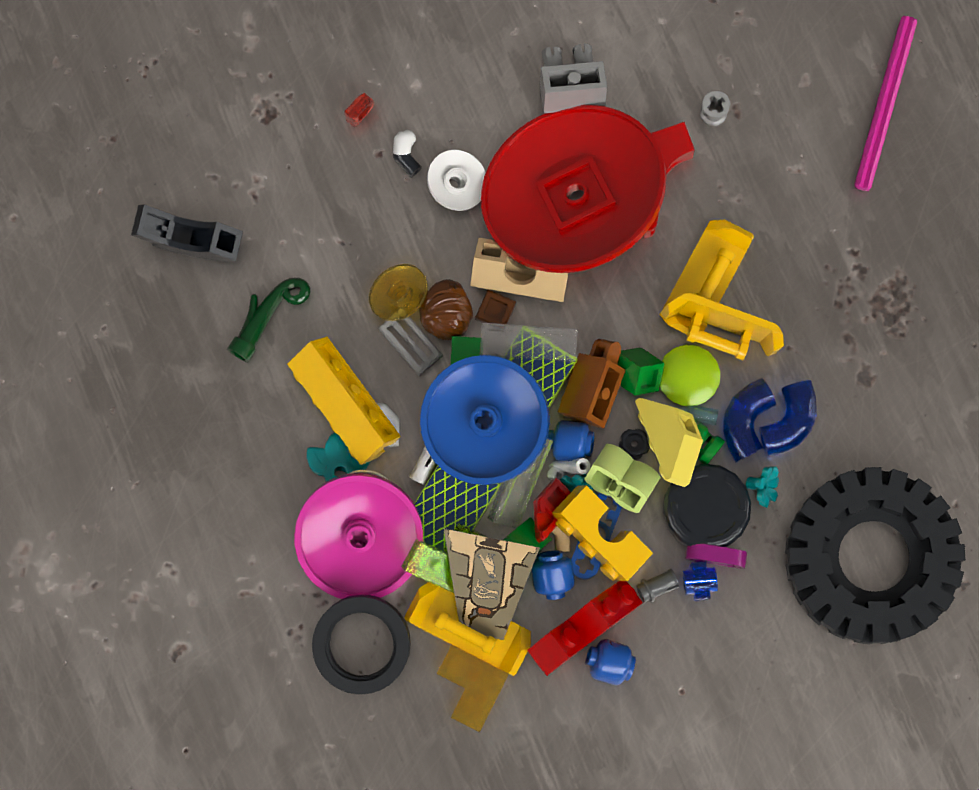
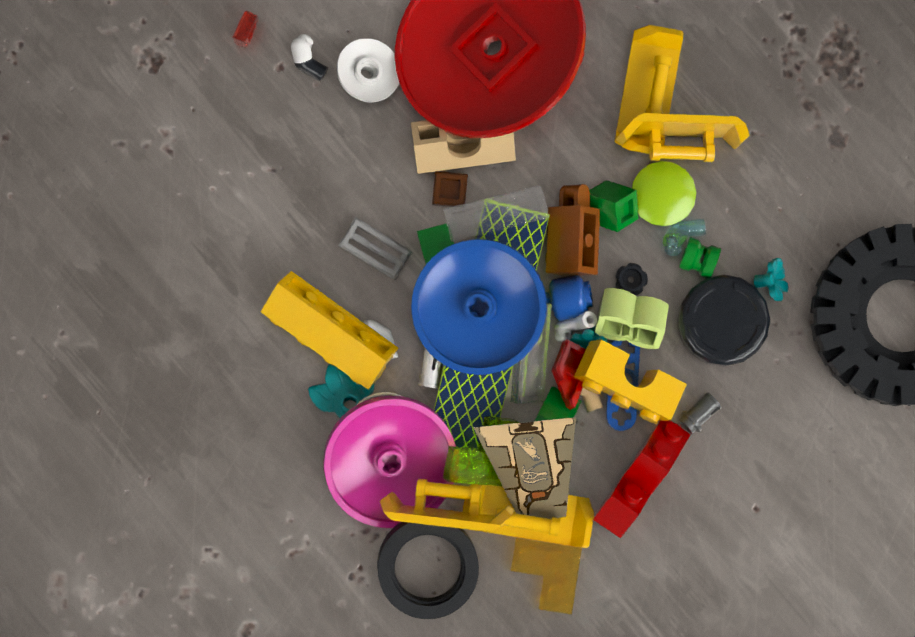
camera: 25 degrees left, 5 degrees up
black arch [131,205,243,261] -> none
dark green plant [227,278,310,363] -> none
clear yellow dish [369,264,428,321] -> none
reddish brown hair [419,279,473,340] -> none
blue head [531,550,575,600] -> none
blue head [585,639,636,686] -> none
light yellow slope [635,398,703,487] -> none
clear blue gear [683,561,718,601] -> none
magenta beam [685,544,747,569] -> none
clear blue cylinder [723,378,776,463] -> none
clear blue cylinder [759,380,818,457] -> none
none -> yellow piece [379,478,515,532]

